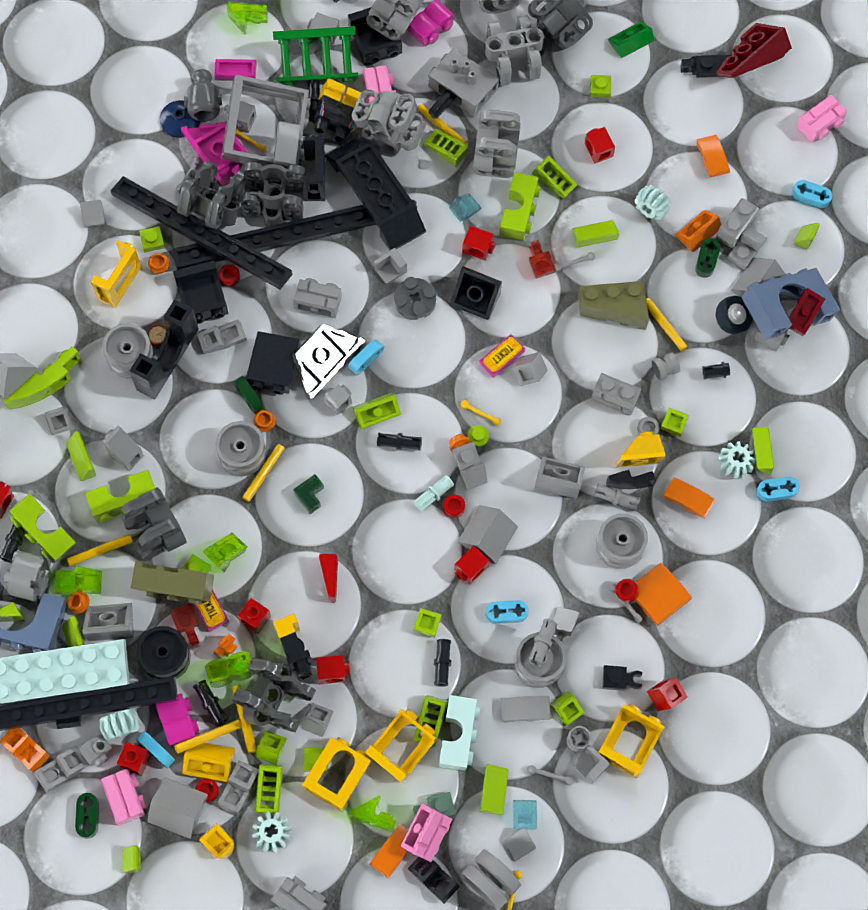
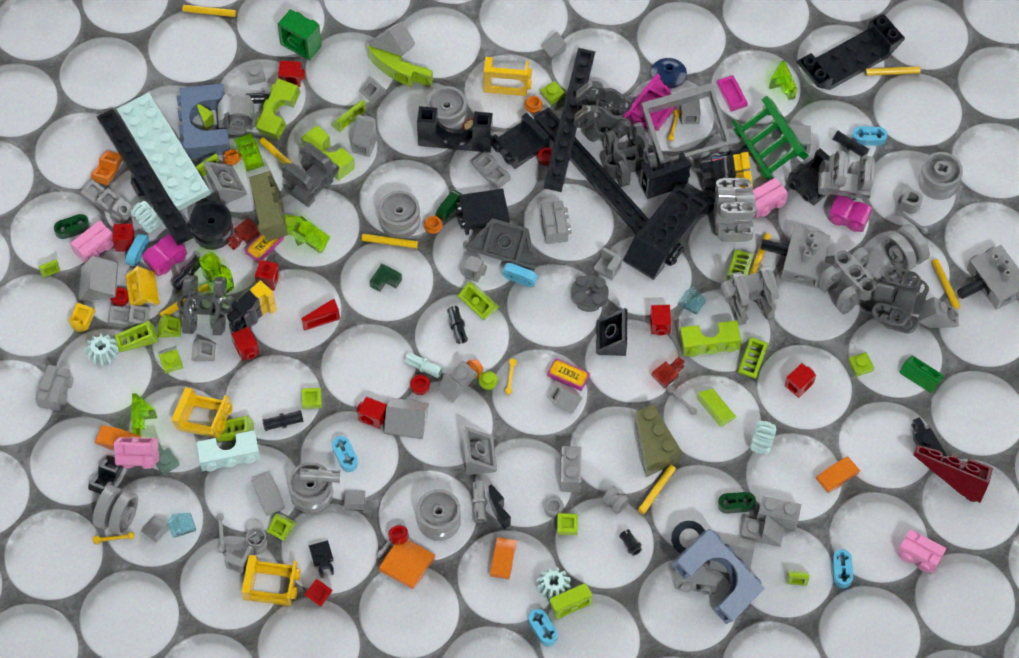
camera: 70 degrees right, 10 degrees down
yellow bar [175,719,242,754] -> none
dark grey piece [184,69,222,122] -> none
orange plate [213,634,238,658] -> none
light grey slope [274,121,300,166] -> none
yellow panel [302,737,372,812] -> none
lime slope [480,764,509,815] -> none
yellow slope [615,432,665,468] -> none
orange slope [675,210,722,252] -> none
dark red plate [789,288,825,336] -> none

